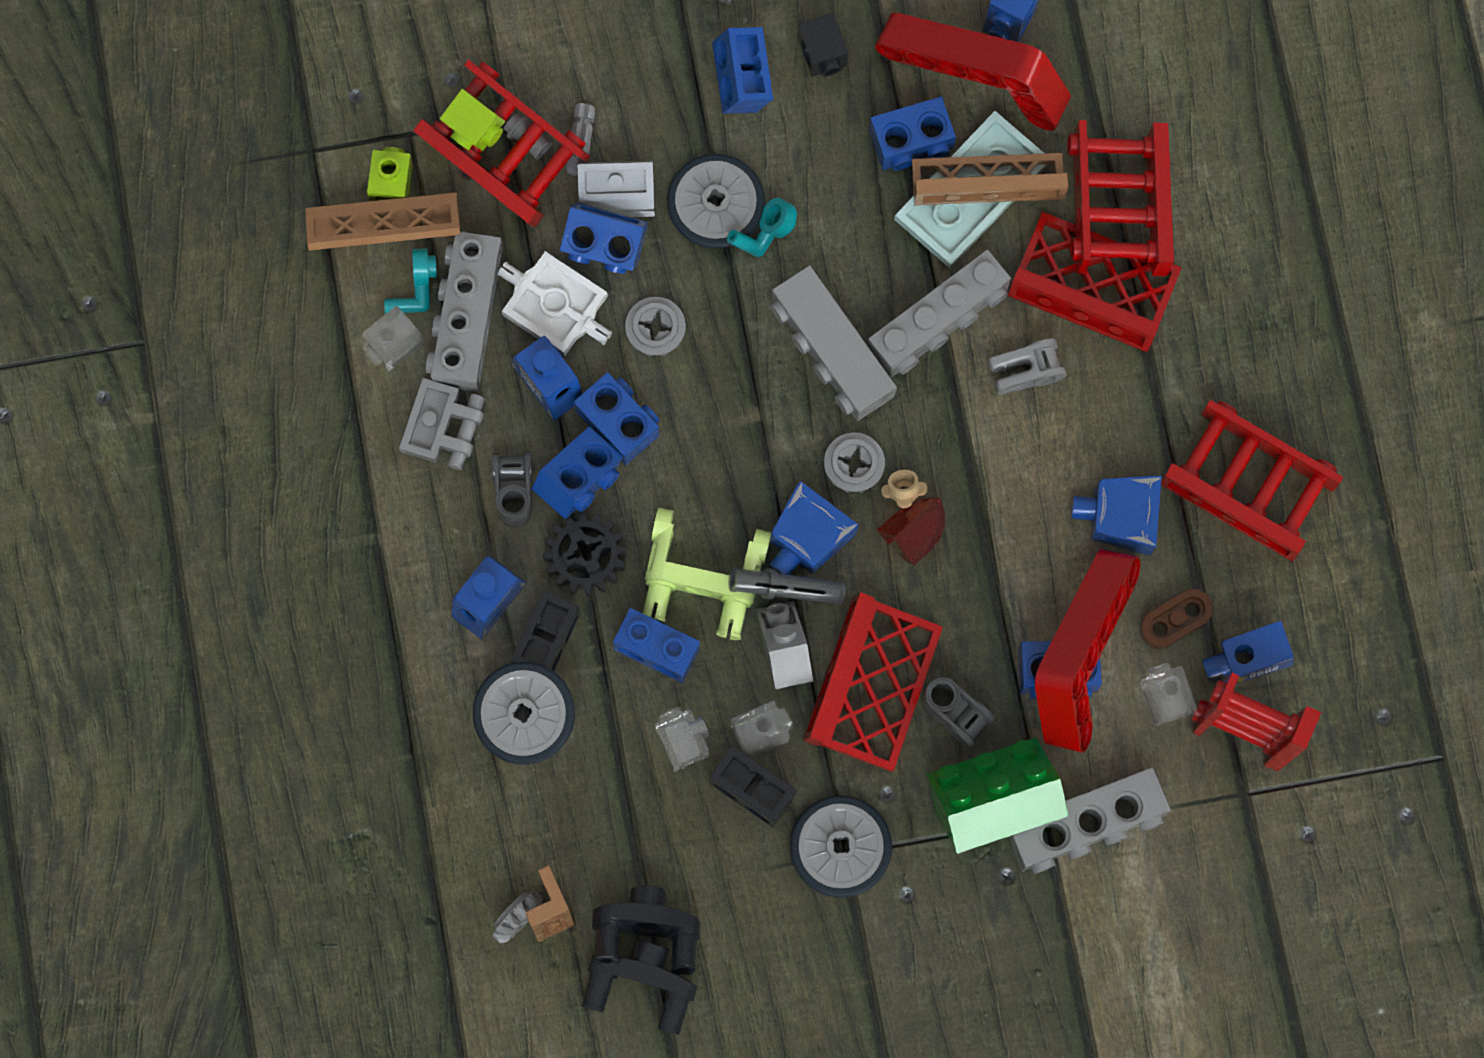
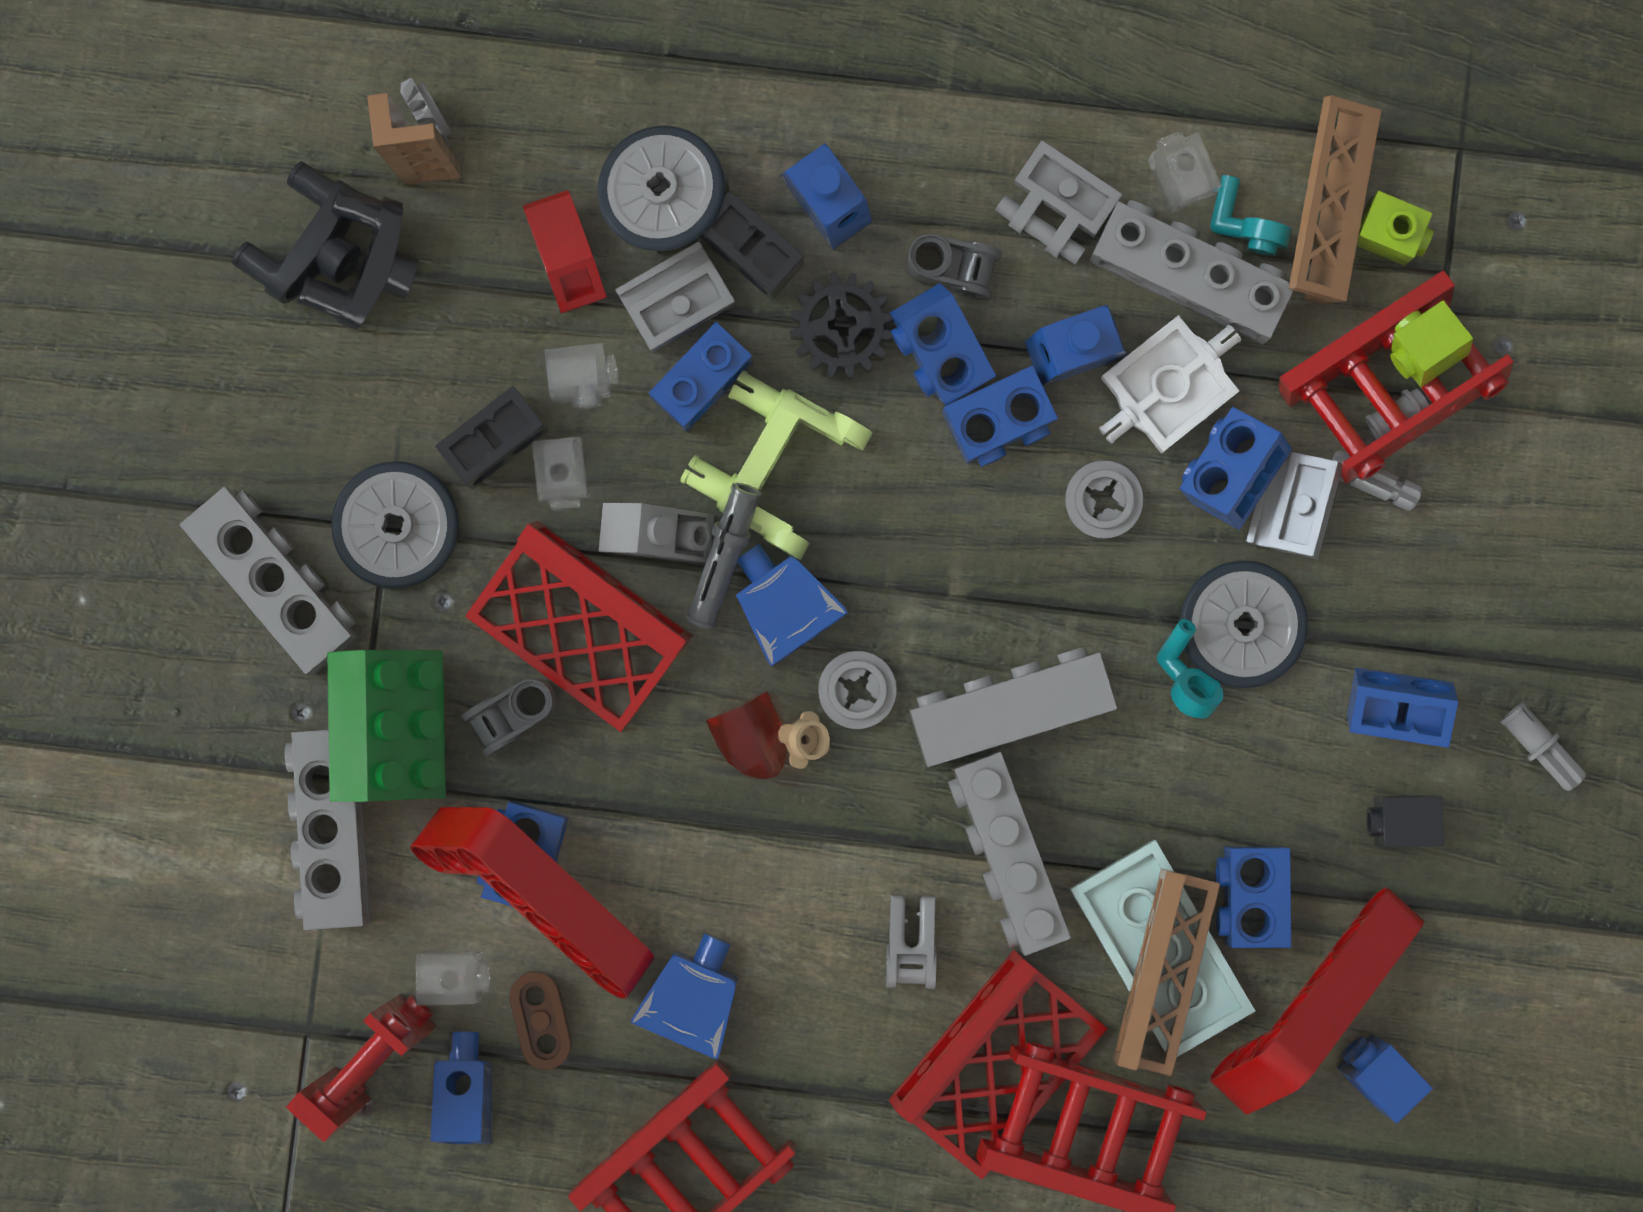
camera: 115 degrees right, 10 degrees up
none -> light grey brick [179,486,359,675]
none -> red slope [522,190,607,313]
none -> light grey plate [615,241,735,353]

